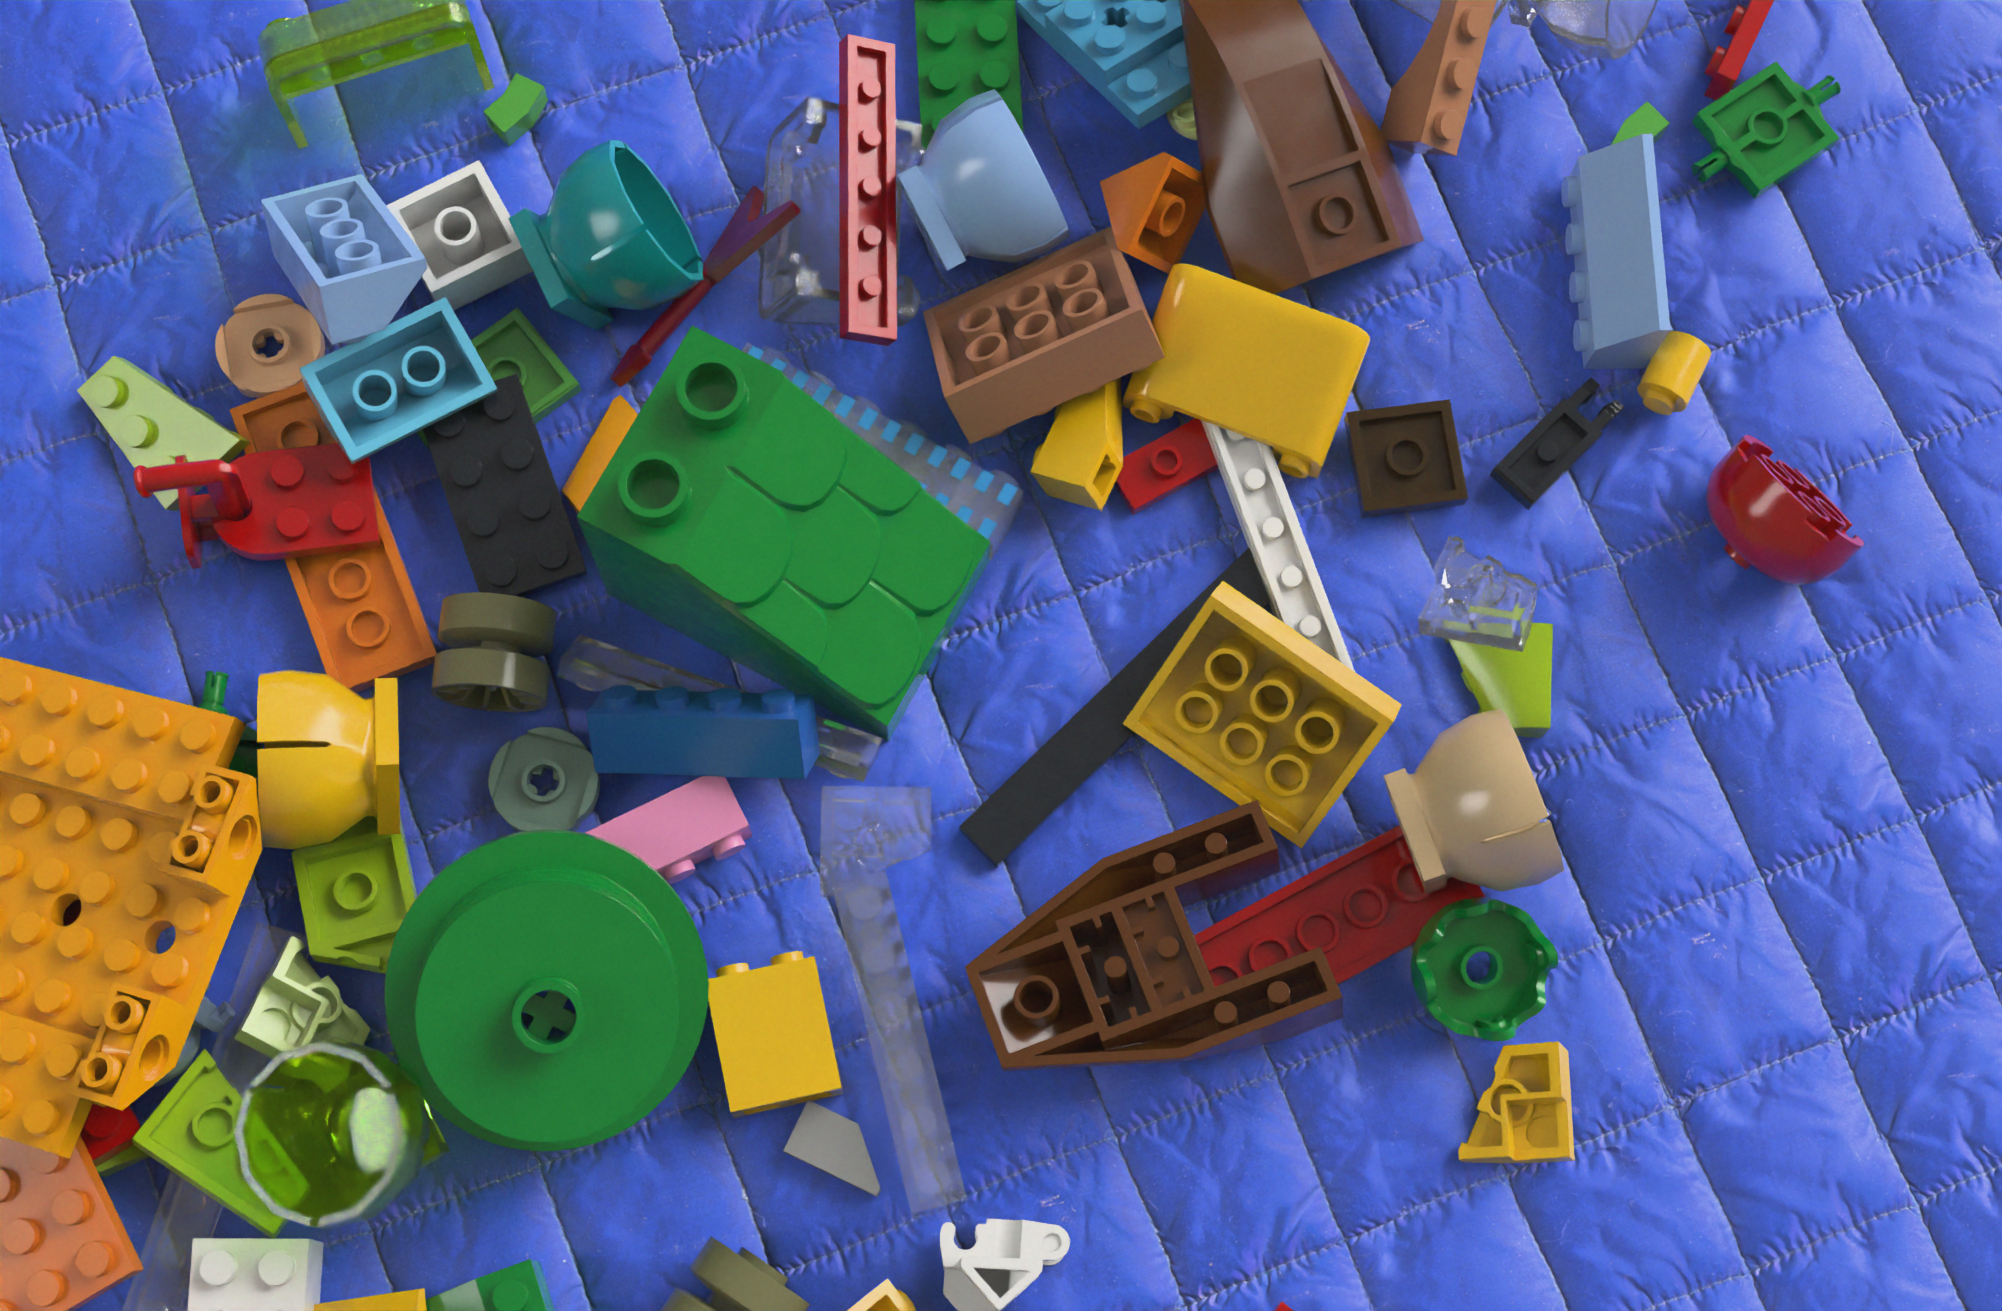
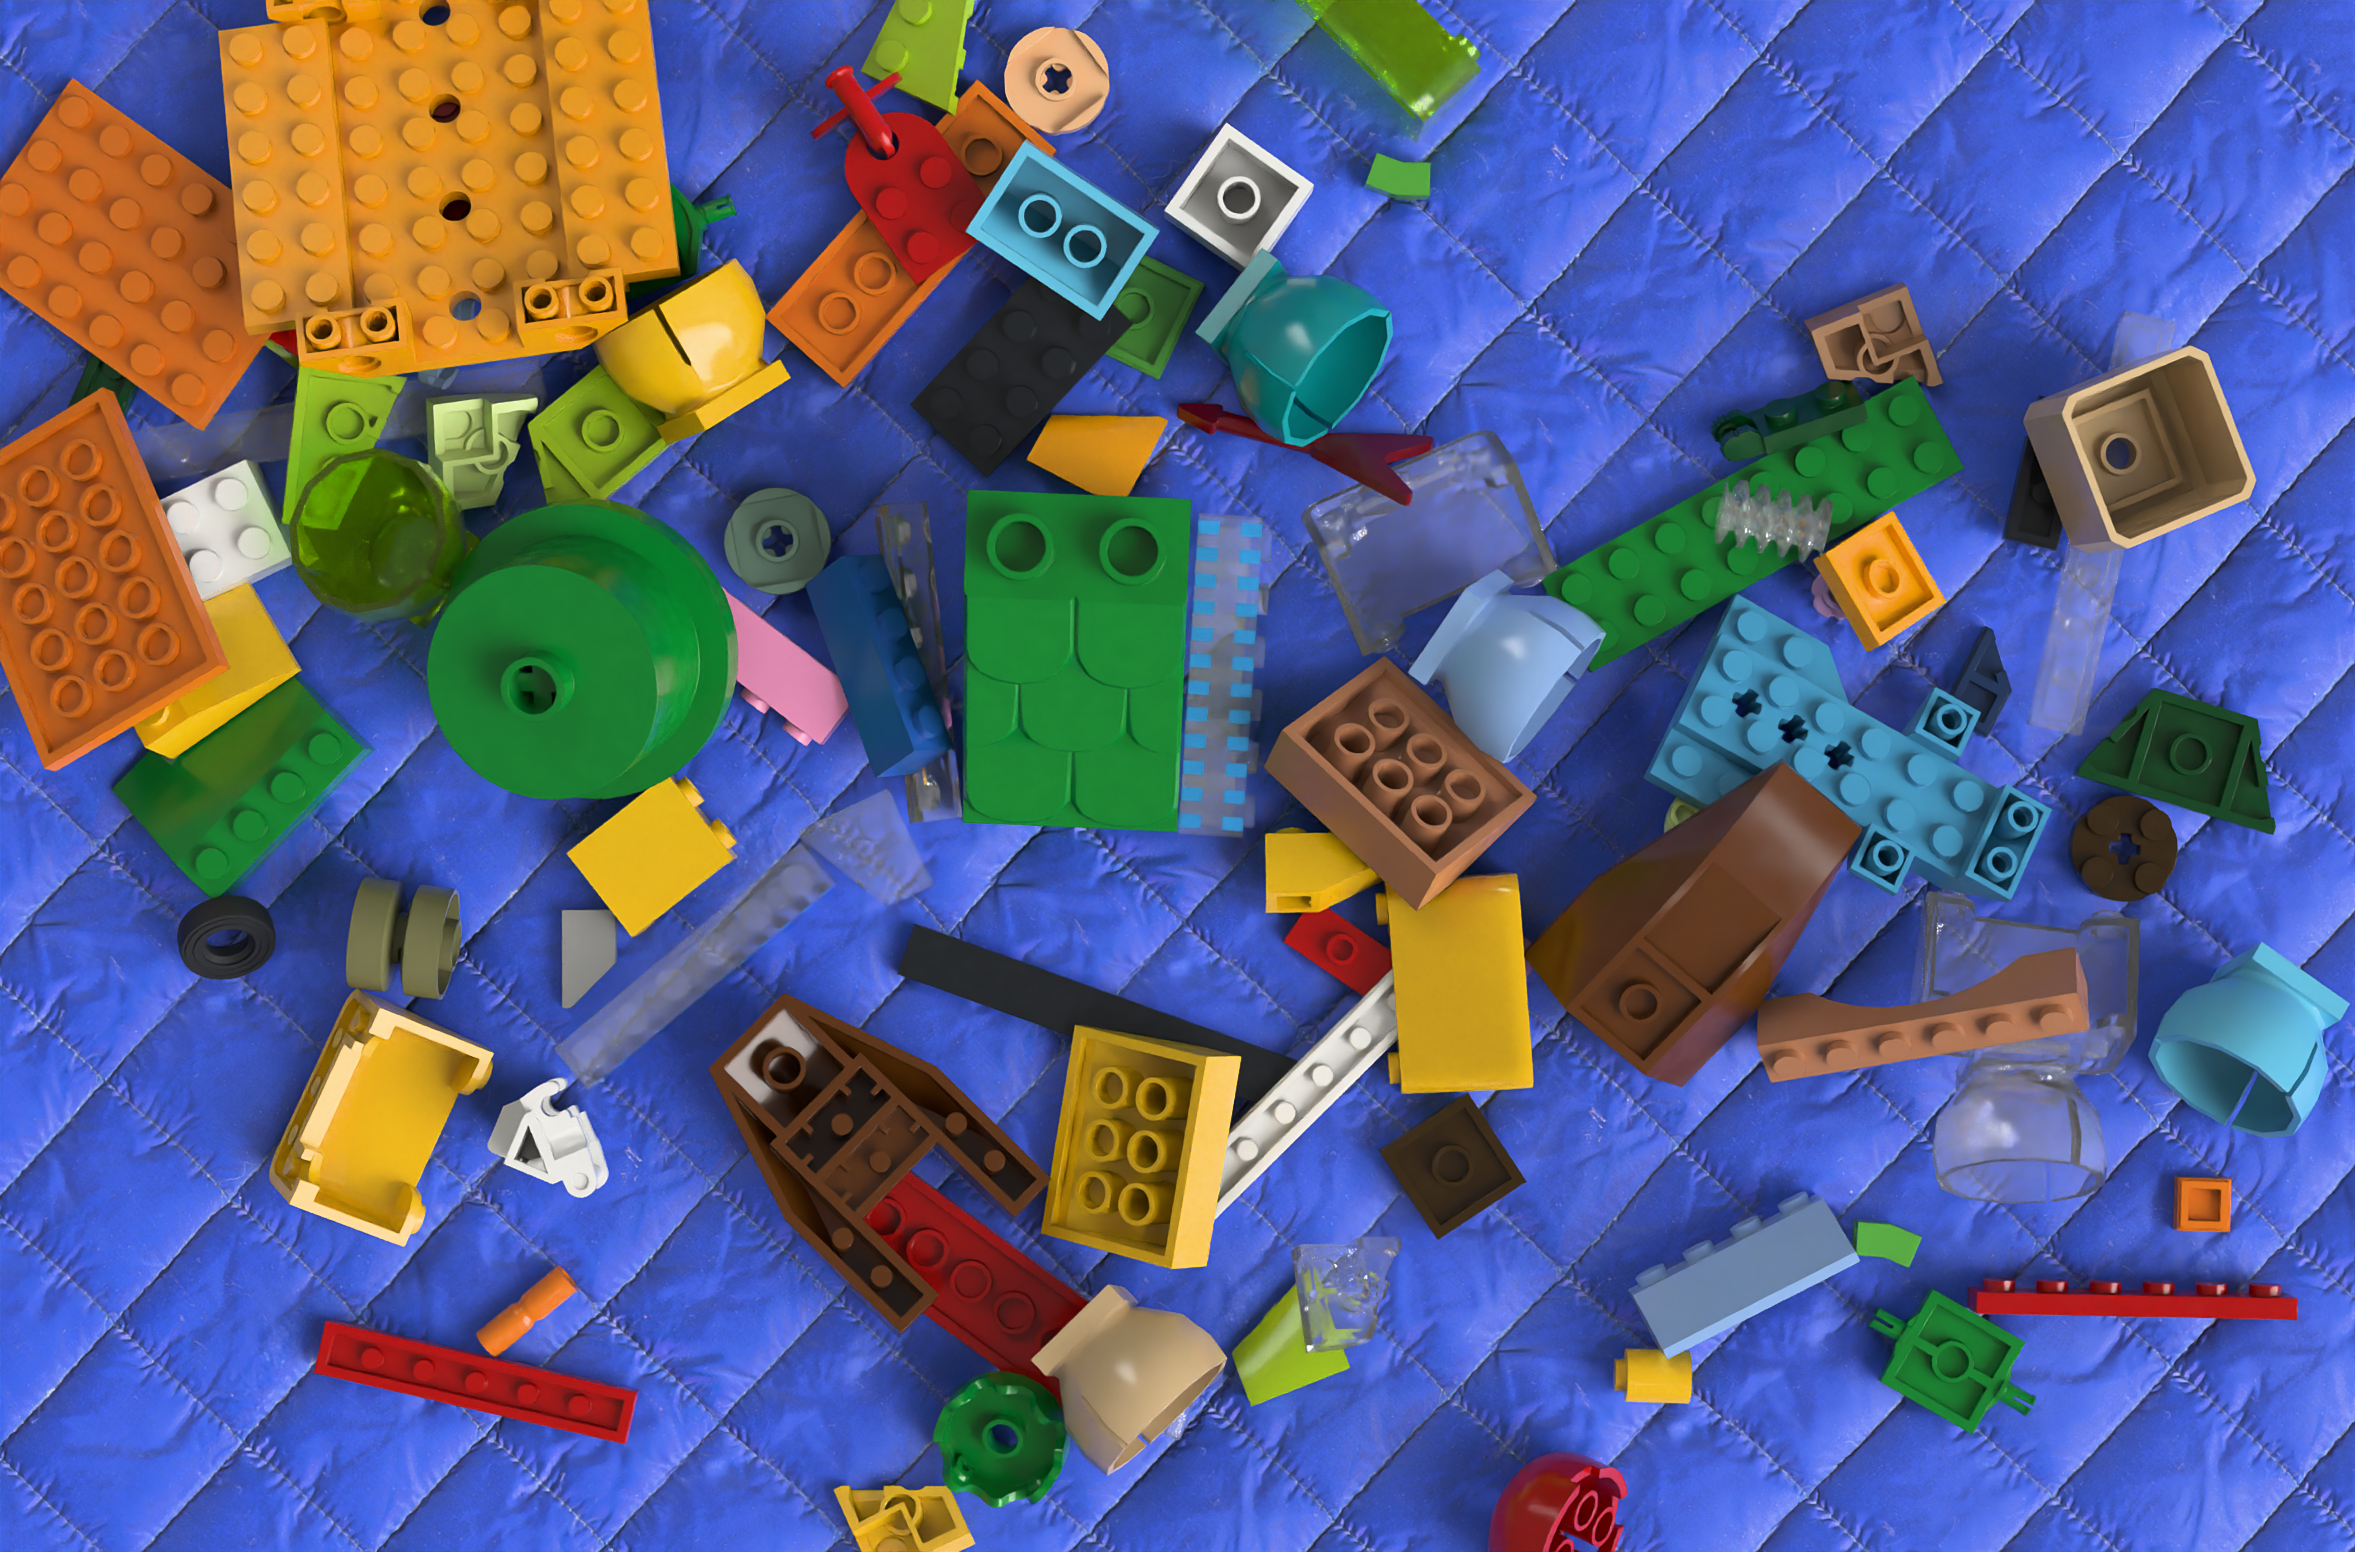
camera: 65 degrees right, 15 degrees up
light blue slope [261,174,427,344] -> none
olive wheel [431,592,557,713] -> none
plate [839,34,897,346] -> none
orange slope [1100,152,1206,274] -> none
black hinge [1490,377,1624,510] -> none

